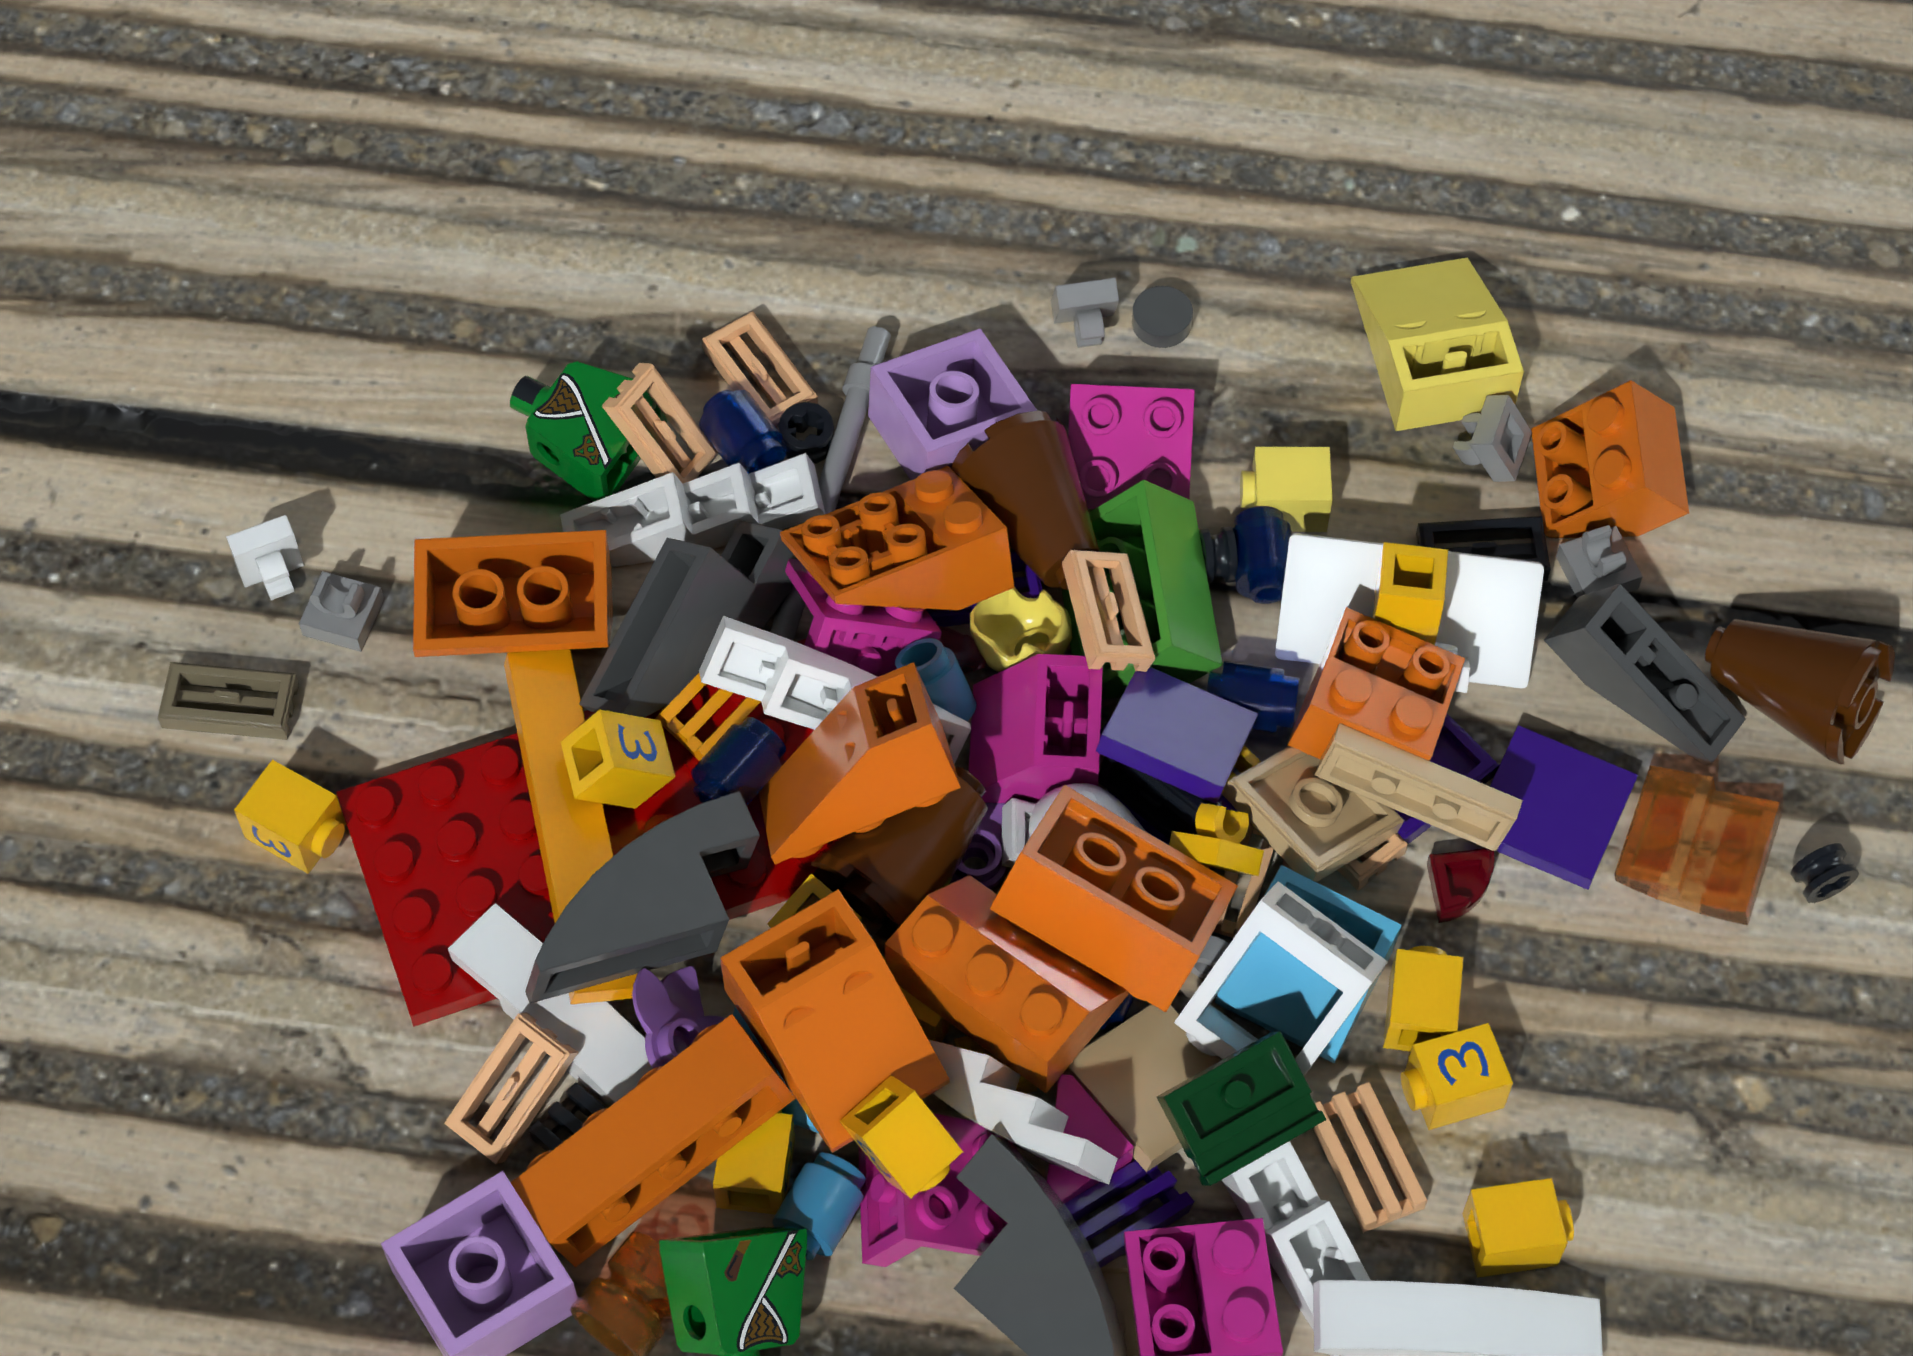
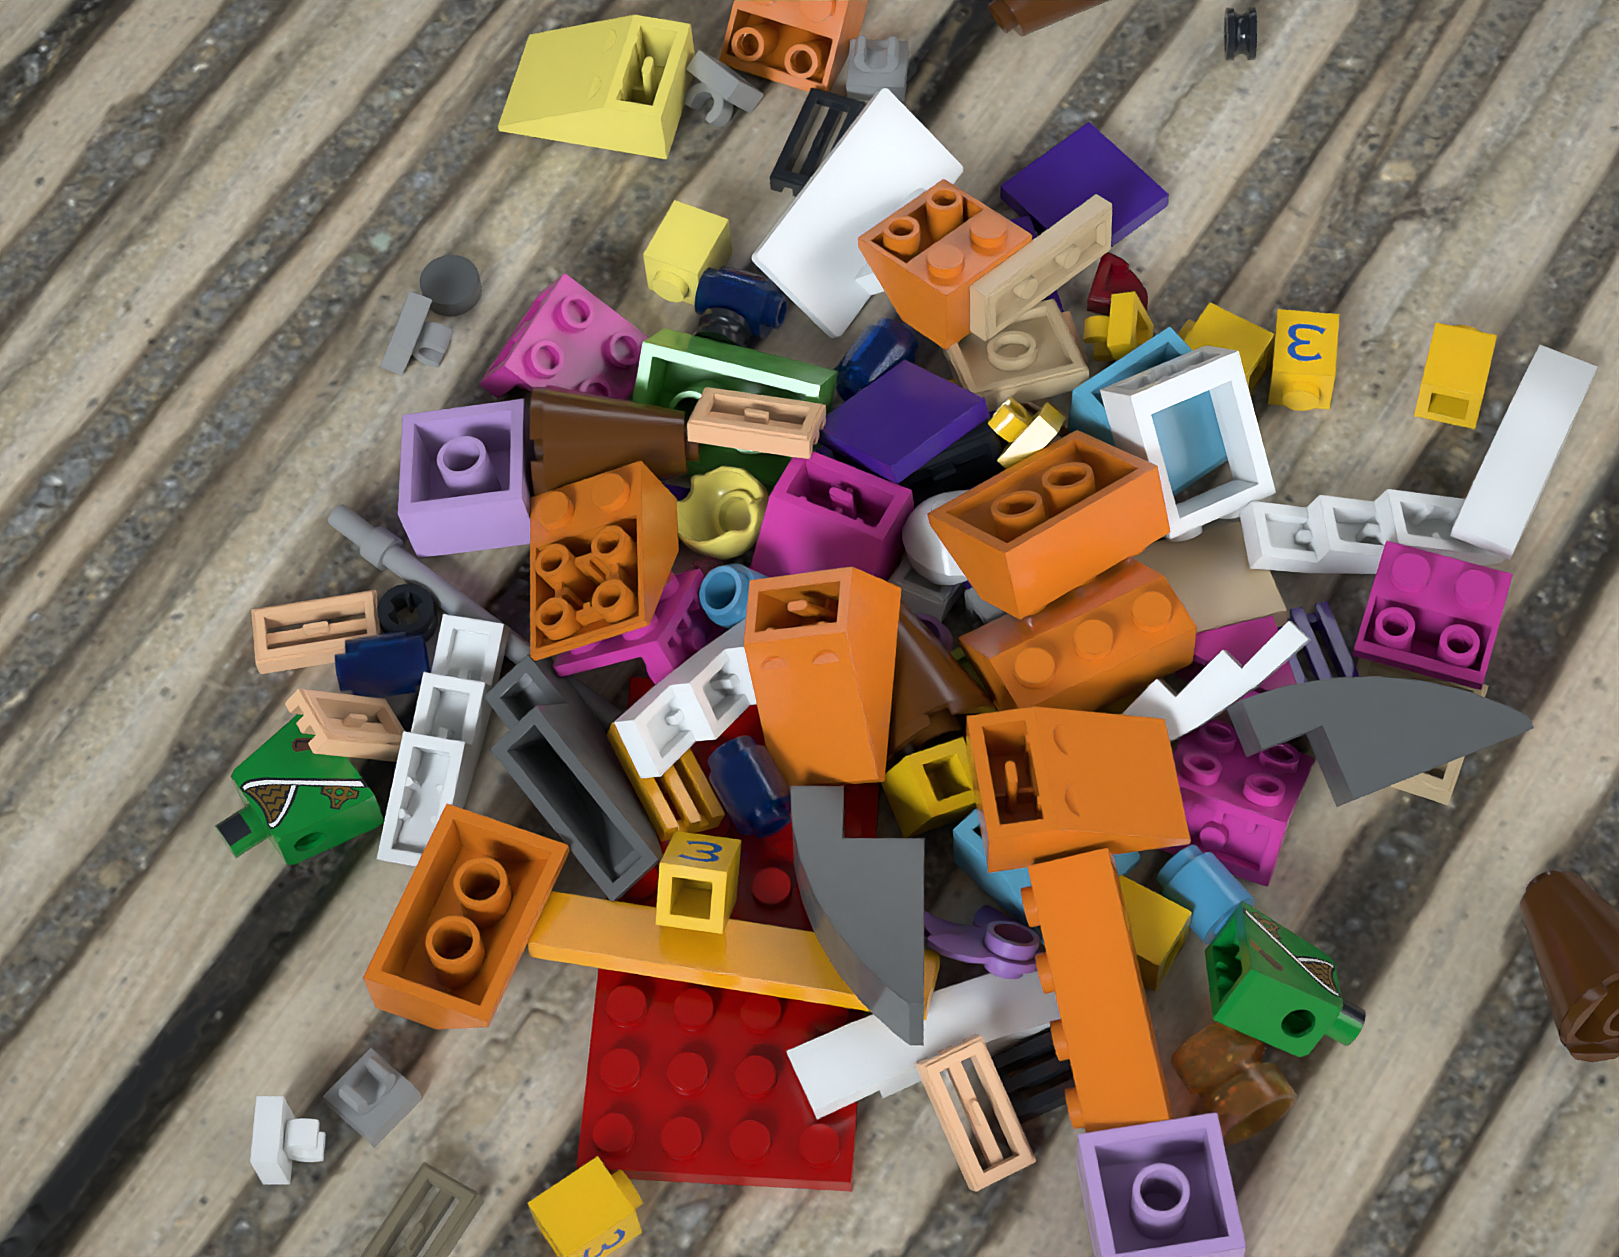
camera: 60 degrees left, 0 degrees up
yellow brick [839,1075,963,1199] -> none
dark green plate [1157,1031,1326,1186] -> none
light nougat tile [1313,1082,1427,1233] -> none
yellow brick [1373,542,1448,645] -> none
dark grey slope [1544,584,1746,765] -> none
clear orange slope [1614,765,1782,925] -> none
none -> yellow tile [1083,292,1154,362]

